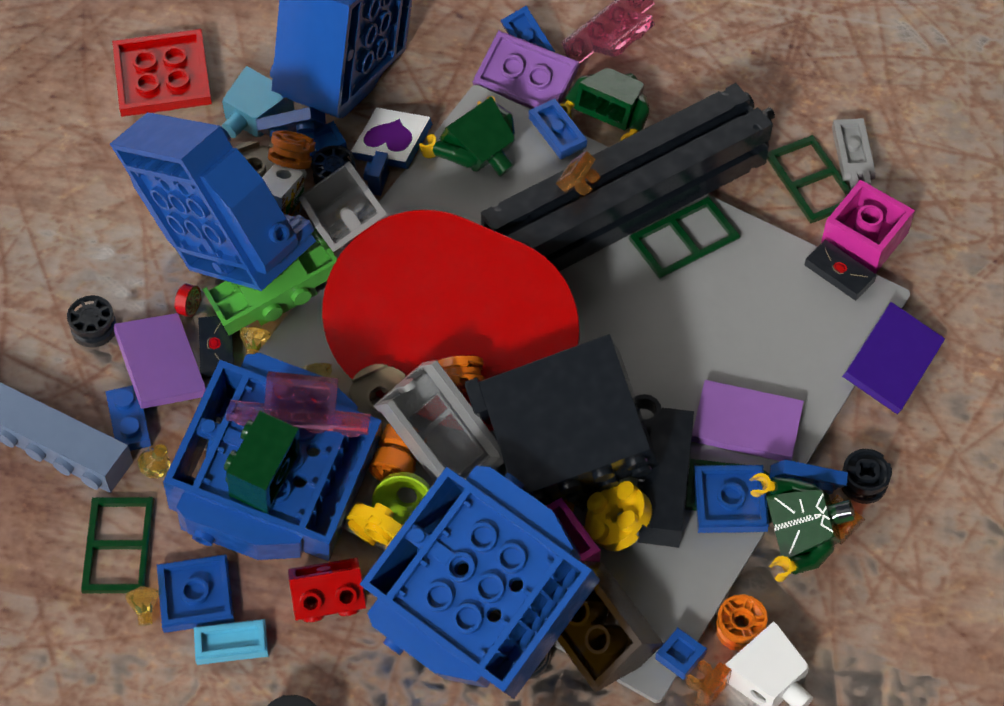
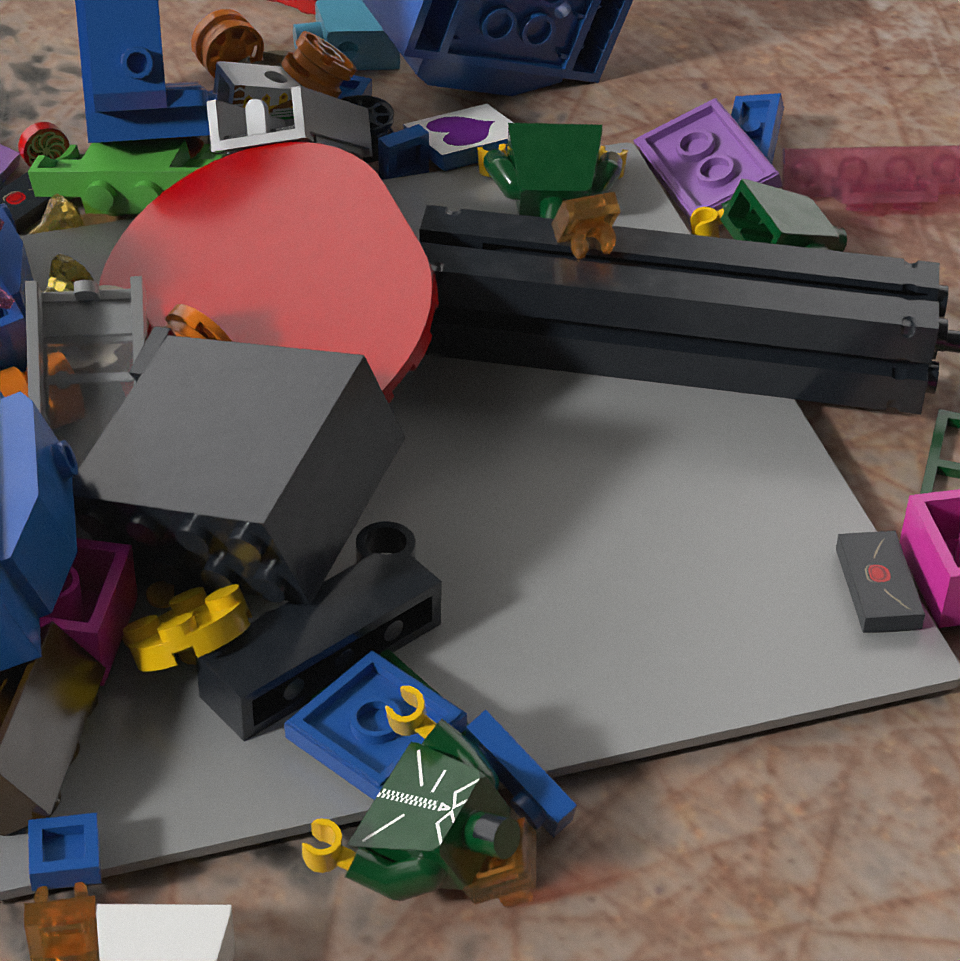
camera: 40 degrees right, 15 degrees down
blue plate [256,107,326,139] -> none
blue plate [306,121,347,160] -> none
blue plate [529,98,587,160] -> none
dark green window [629,197,741,279] -> none
medium lavender tile [691,380,804,461] -> none
orange wheel [715,594,768,652] -> none
black wheel [841,449,892,504] -> none
dark purple tile [842,302,945,414] -> none

